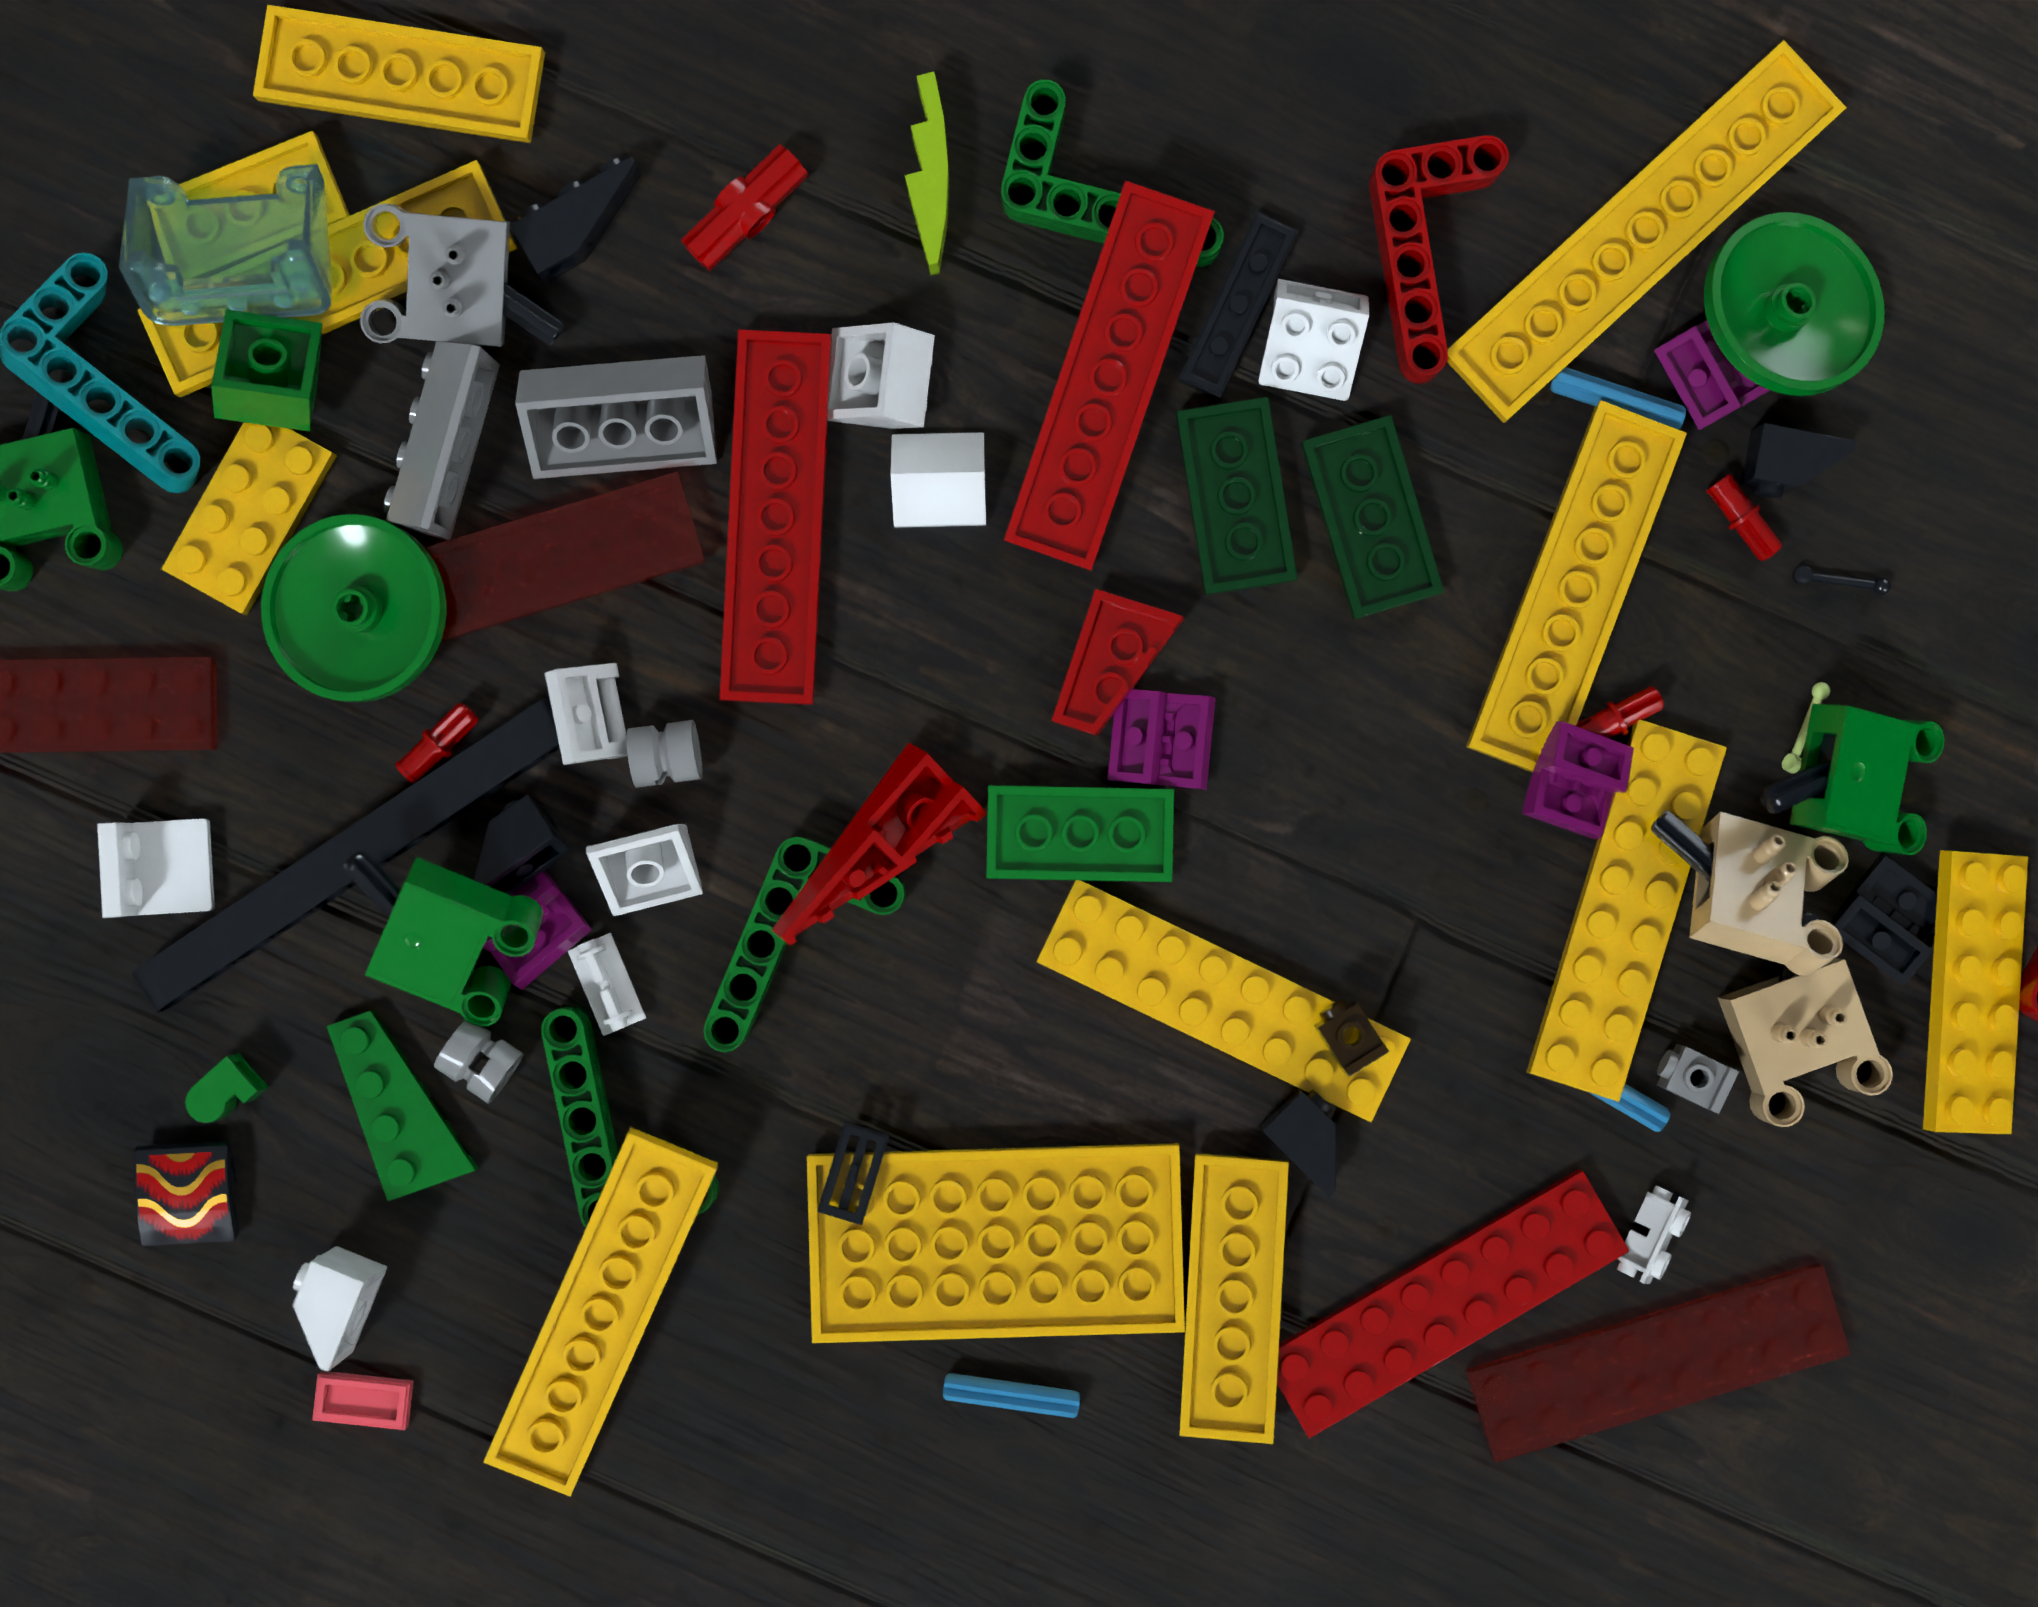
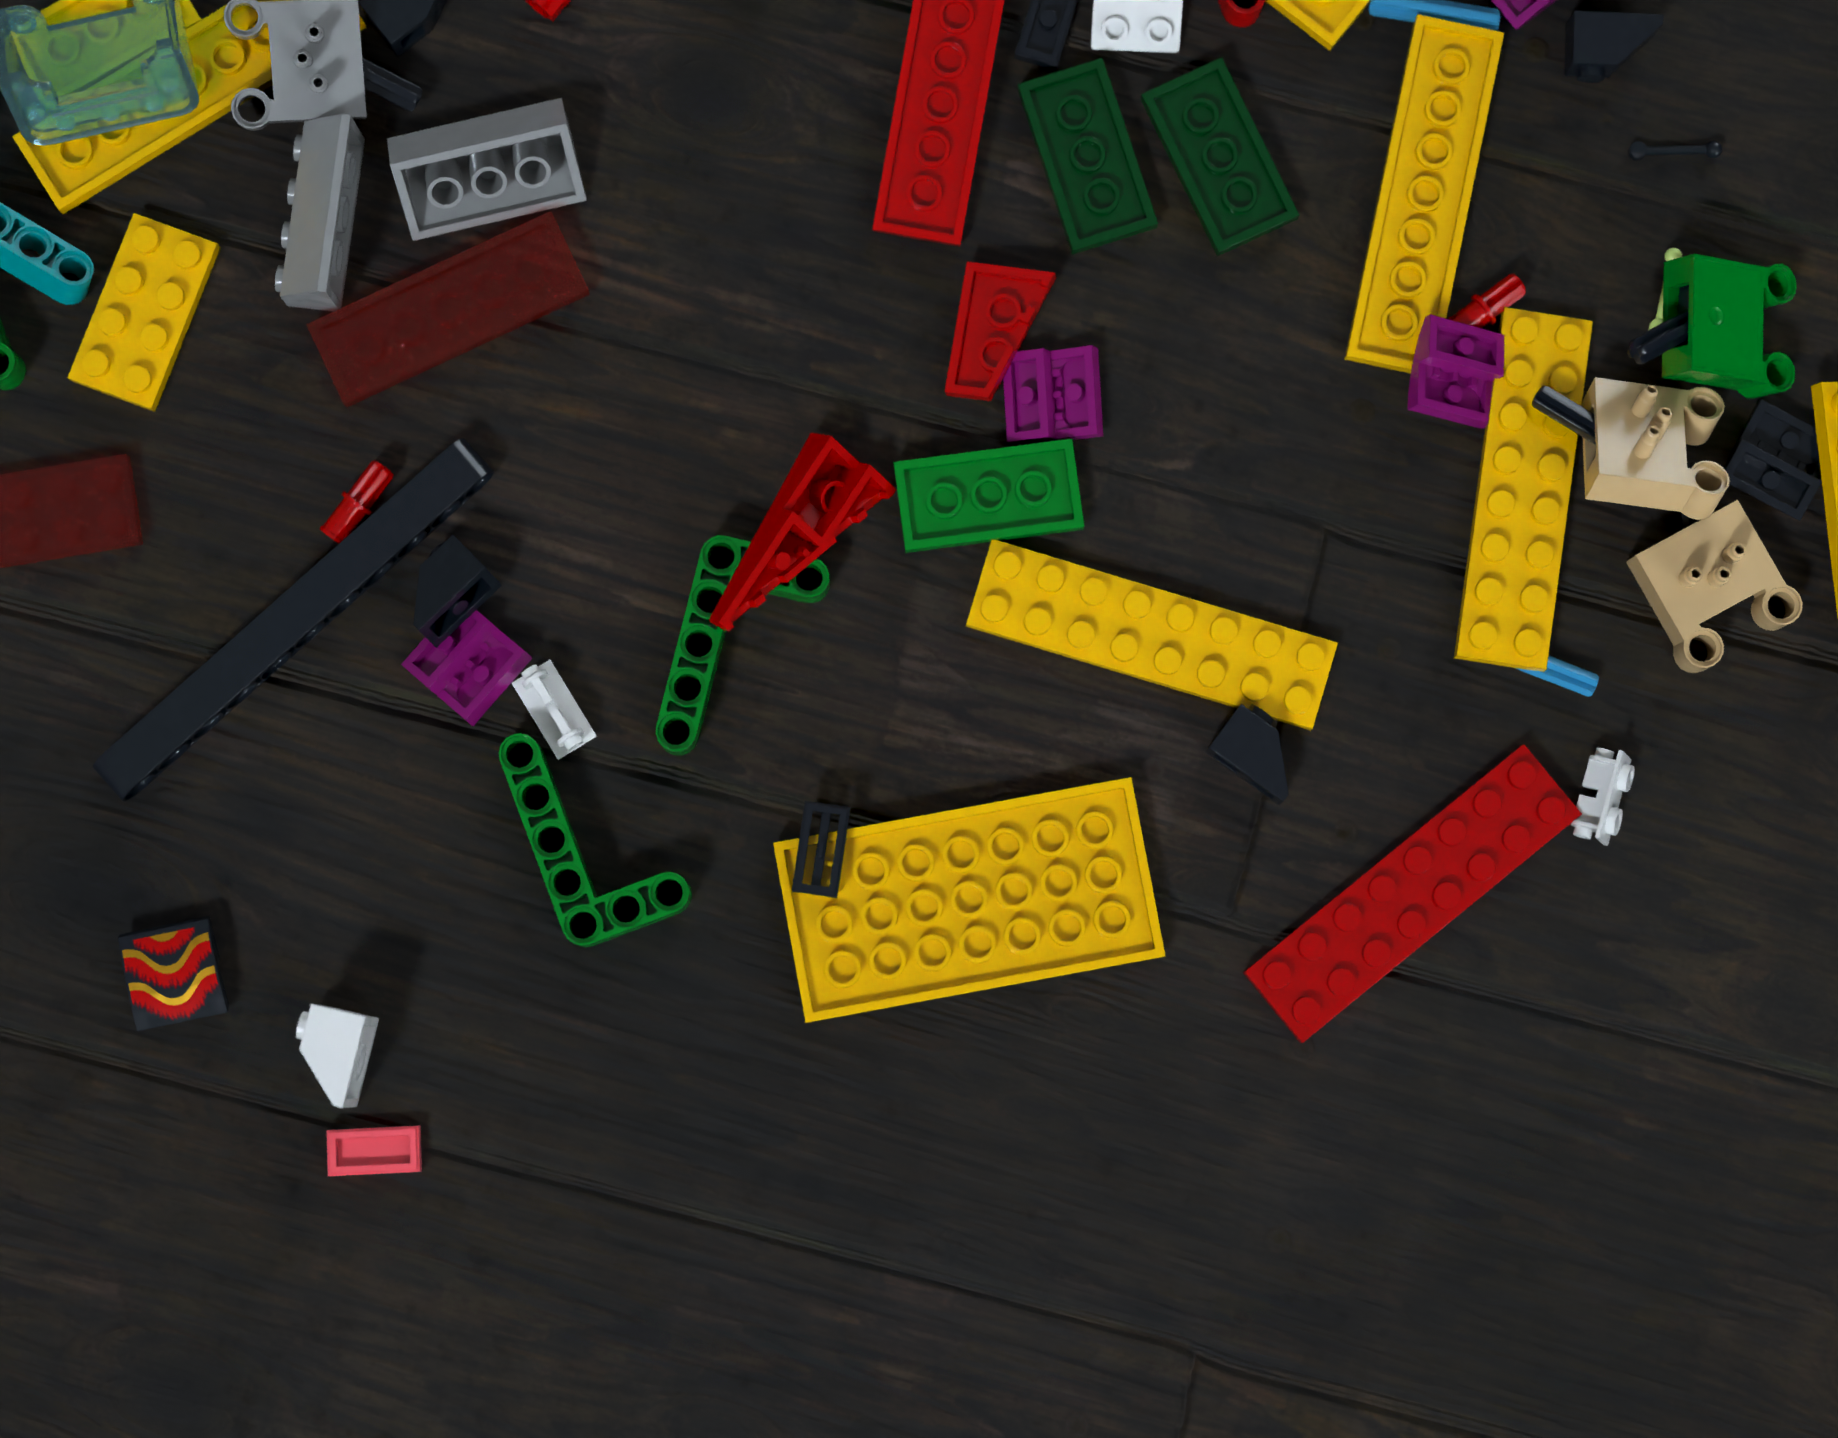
camera: 10 degrees left, 5 degrees down
white bracket [97,819,215,918] -> none
green leg [185,1053,269,1123] -> none
green slope [211,309,322,431] -> none
green dish [261,514,446,702] -> none
green wing [327,1010,479,1201] -> none
green piece [343,851,544,1027] -> none
light grey wheel [434,1020,524,1104] -> none
yellow plate [483,1127,718,1496] -> none
white plate [545,663,628,765] -> none
white slope [586,824,703,917] -> none
light grey wheel [626,720,702,788] -> none
red plate [719,329,832,705] -> none
white slope [828,322,935,429] -> none
white slope [891,432,986,528] -> none
dark azure axle [943,1373,1080,1418] -> none
yellow plate [1180,1153,1289,1444] -> none
dark brown brick [1314,999,1389,1077] -> none
clear red plate [1465,1263,1851,1463] -> none
light grey brick [1657,1044,1739,1114] -> none
red axle [1706,473,1782,561] -> none

